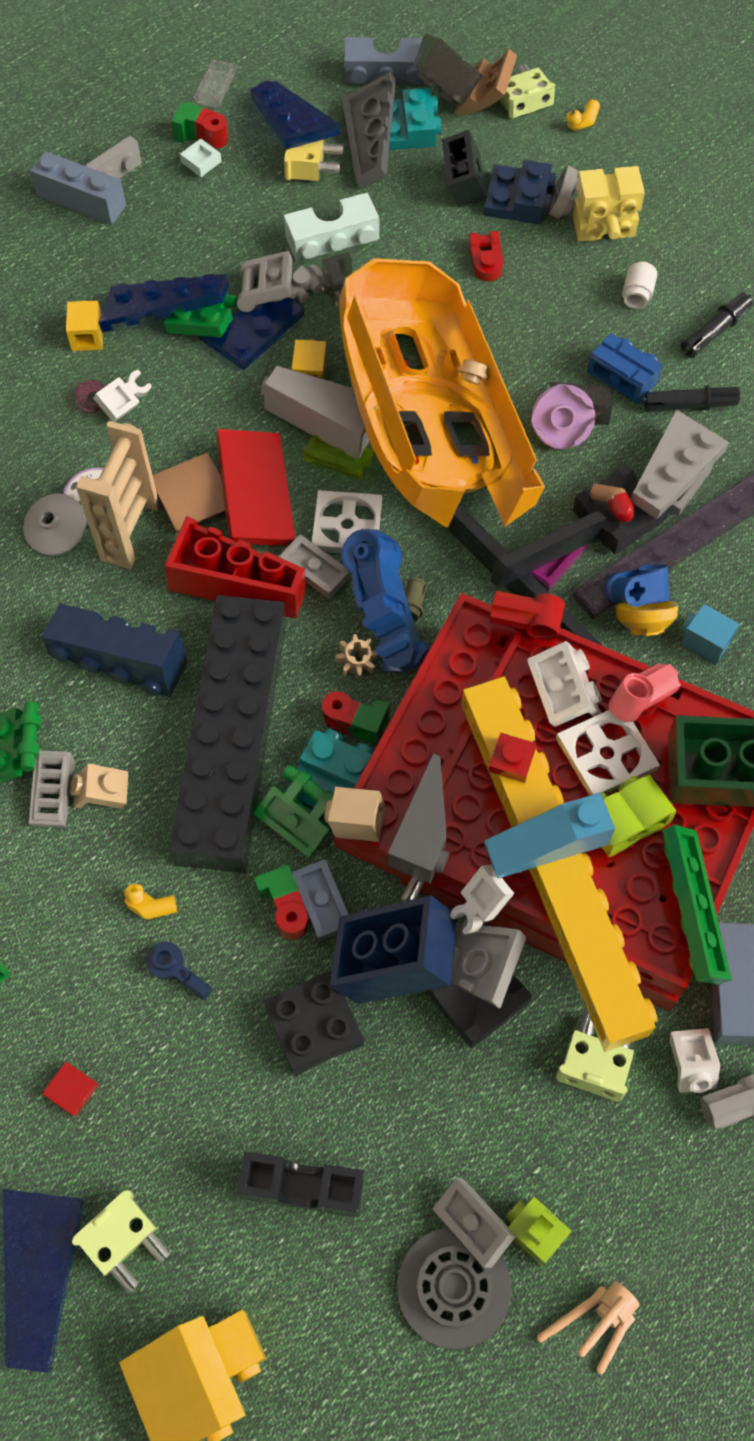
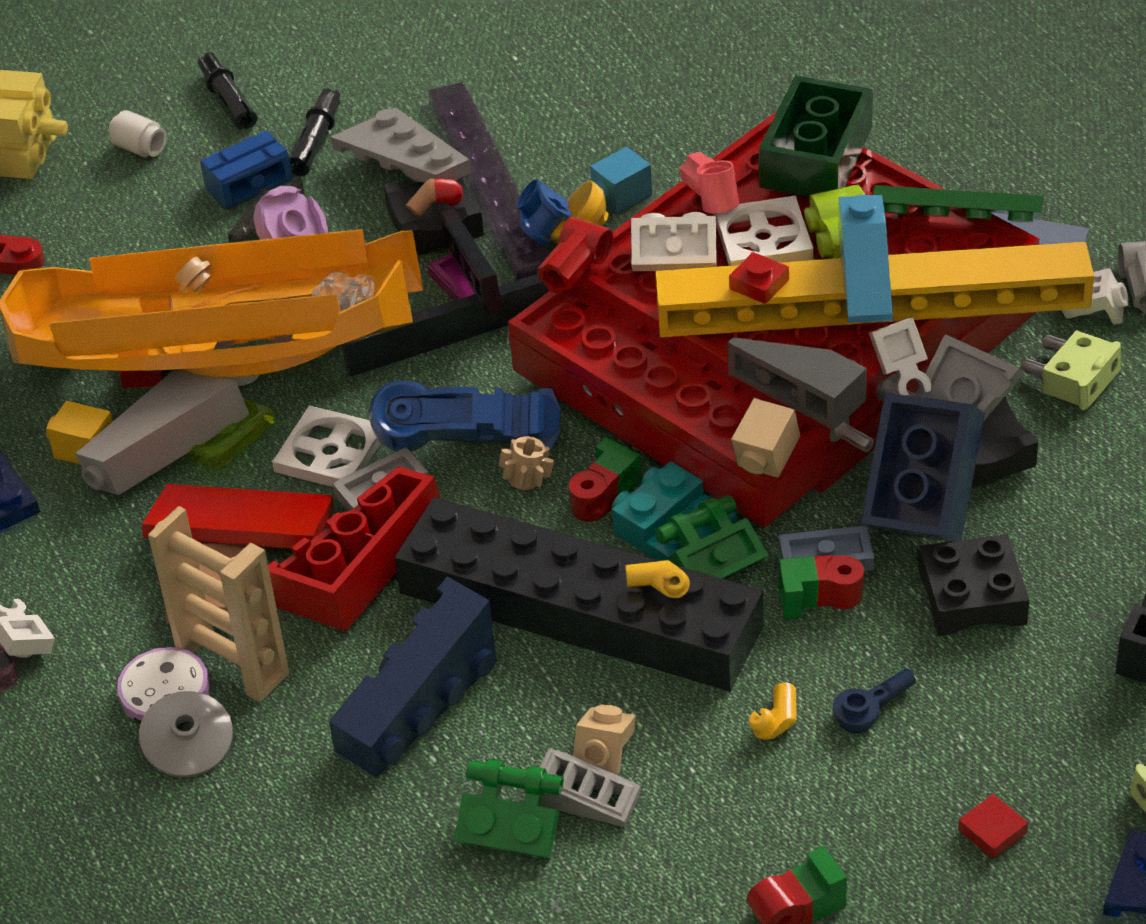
camera: 70 degrees left, 20 degrees down
none -> clear plate [311,271,375,312]
none -> yellow arm [625,560,690,598]

